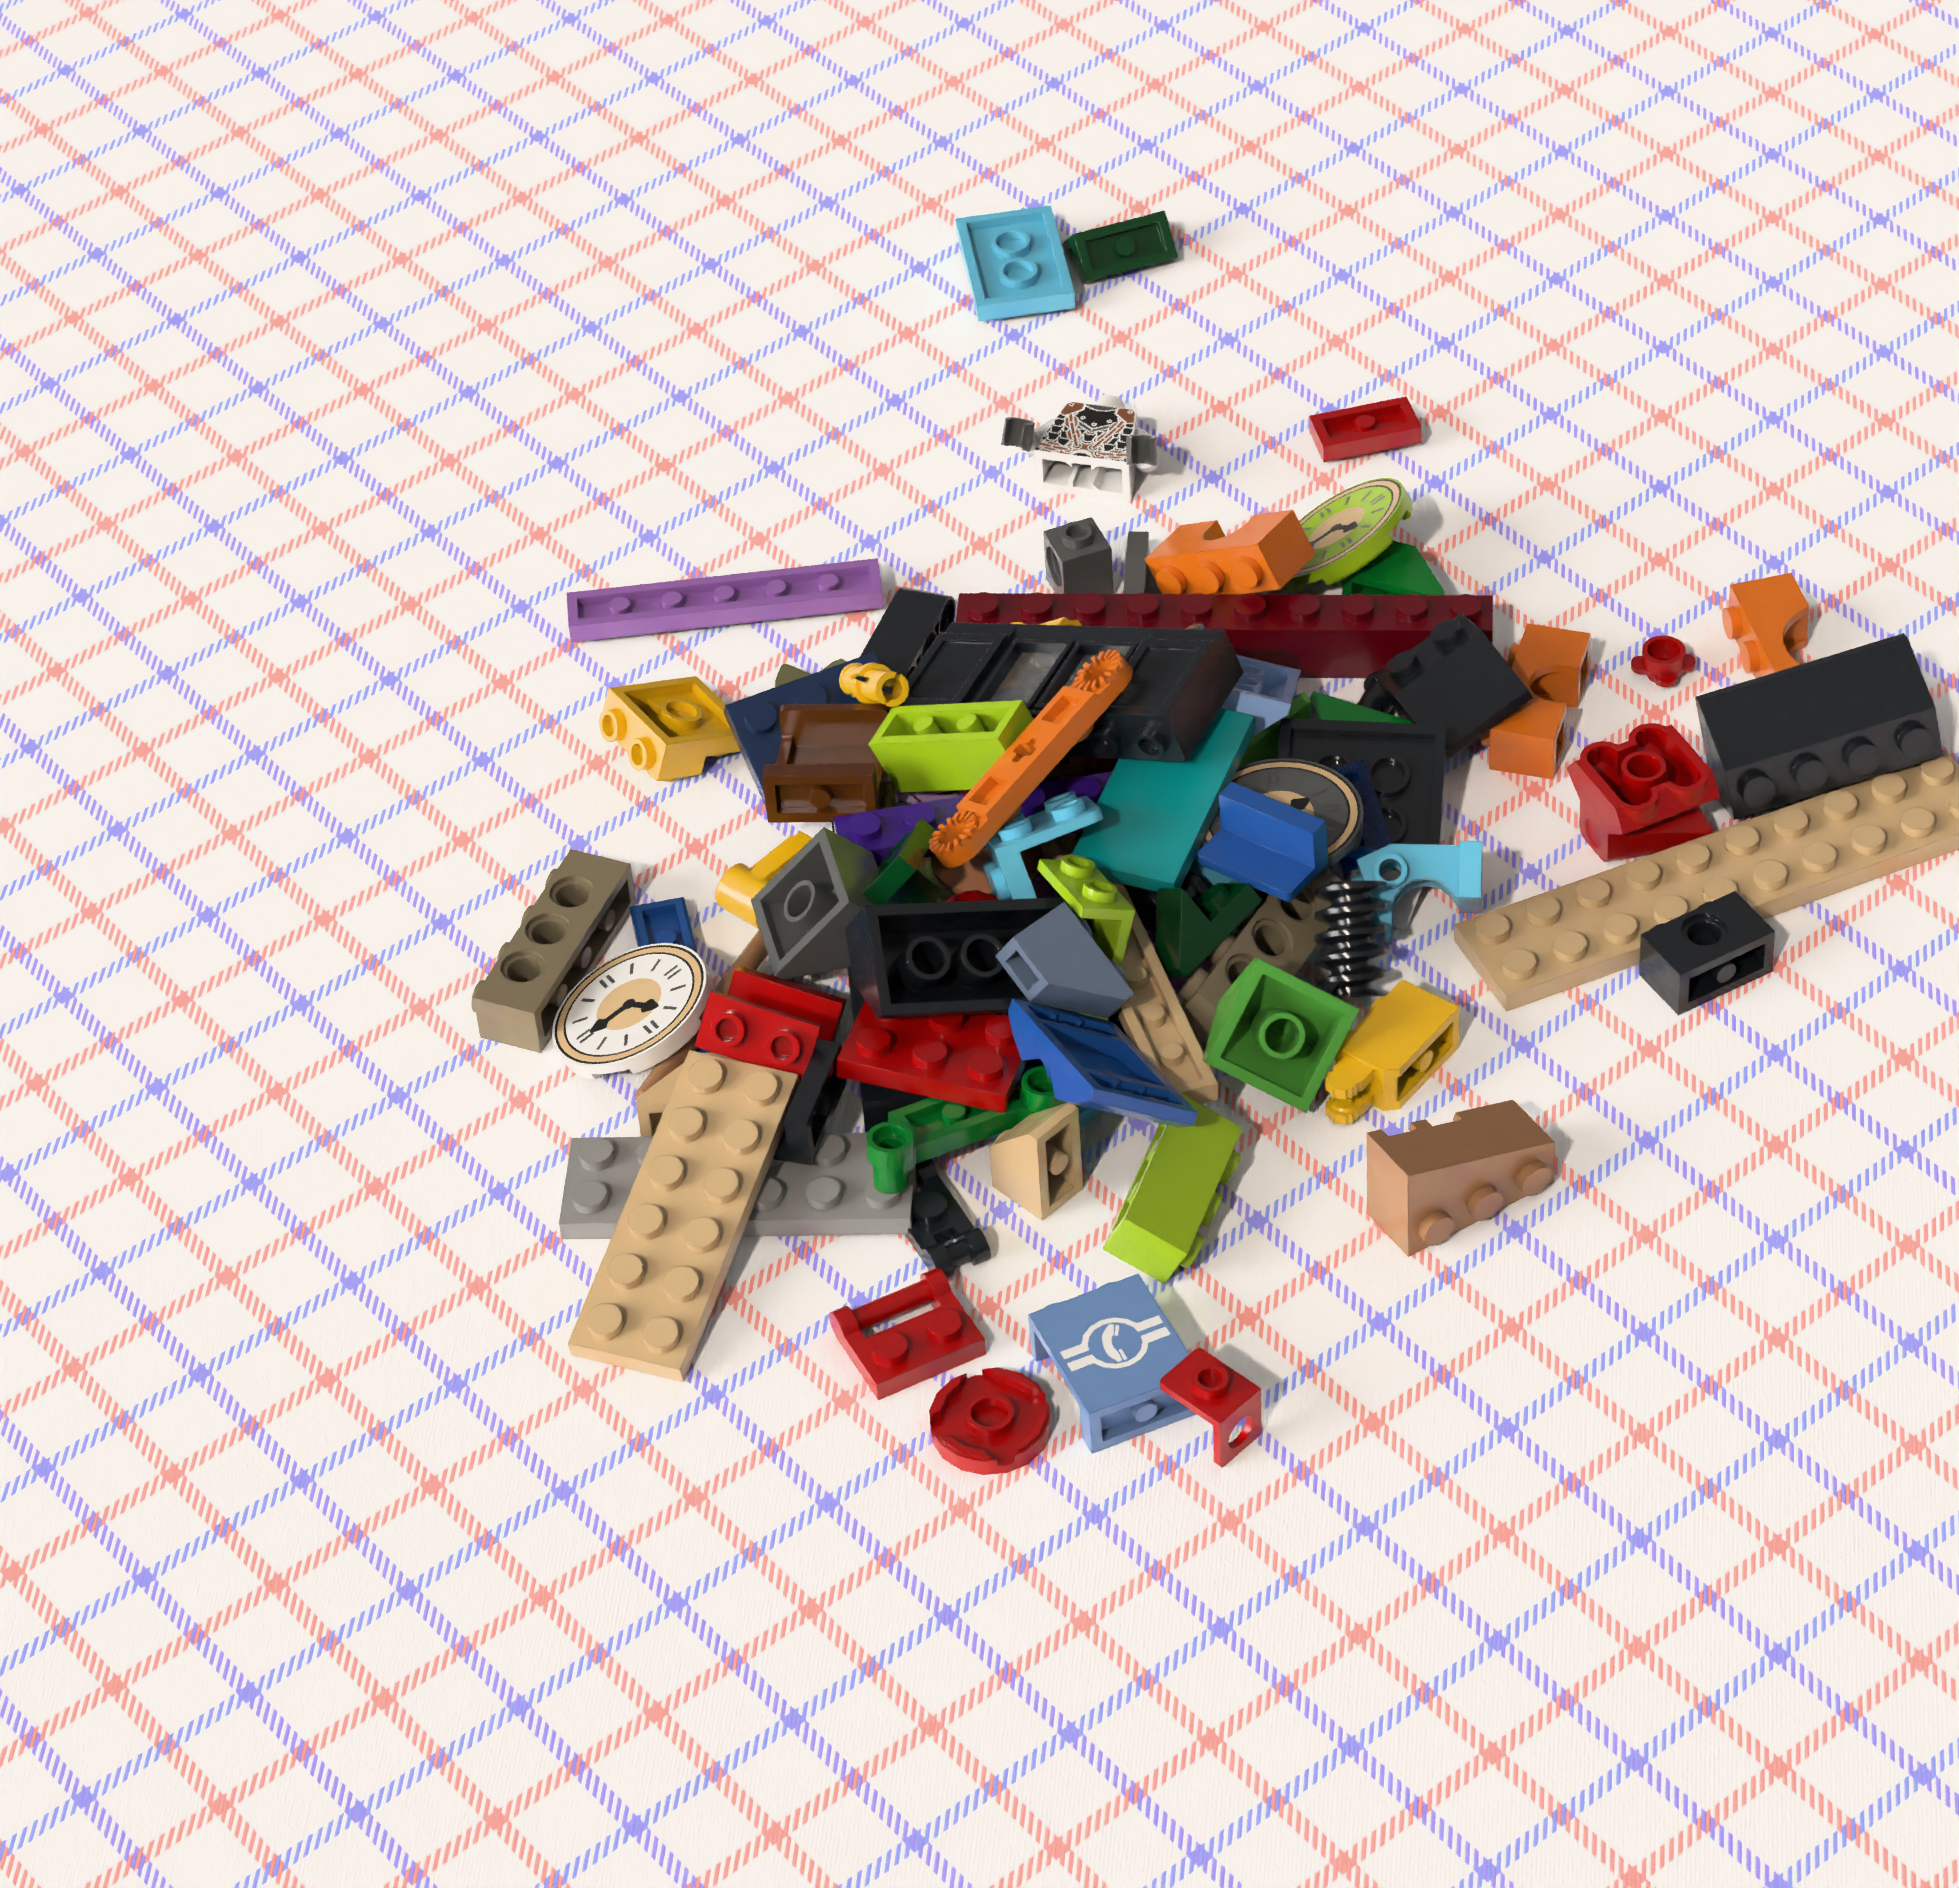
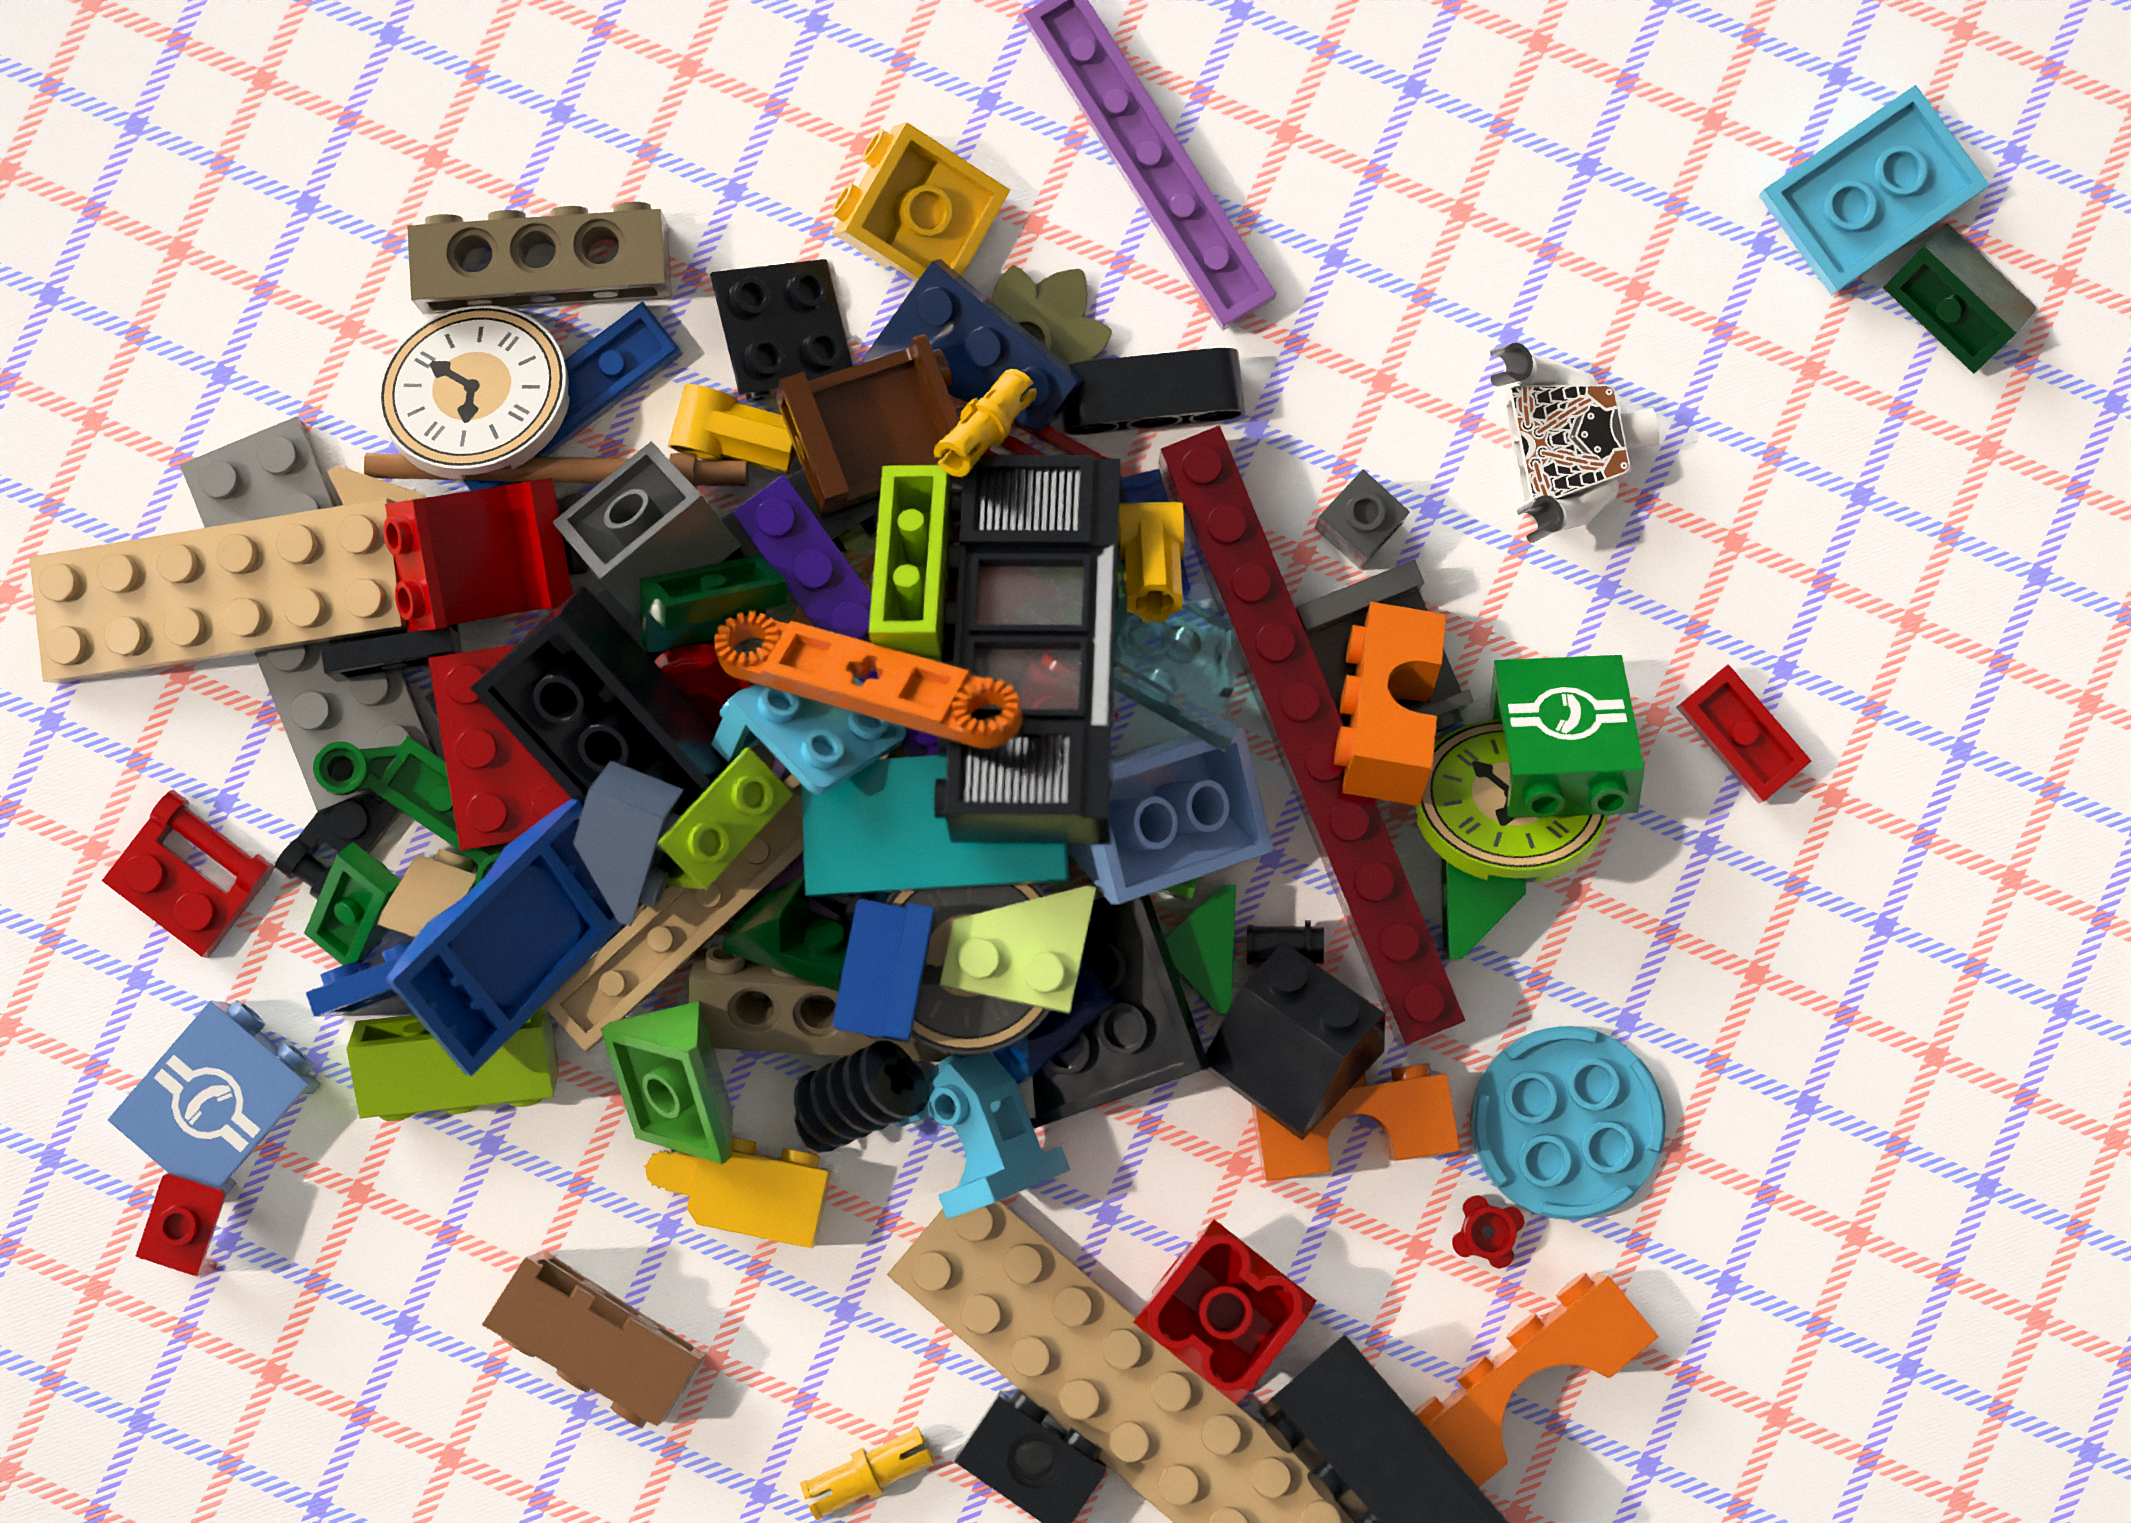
camera: 60 degrees right, 40 degrees up
red tile [929,1367,1052,1475] -> none
none -> green slope [303,842,401,965]
none -> blue plate [305,940,413,1017]
none -> black hinge [710,259,853,402]
none -> yellow pin [800,1426,935,1521]
none -> yellowish green wing [940,886,1096,1014]
none -> medium azure tile [1470,1026,1666,1220]
none -> green panel [1490,655,1645,818]

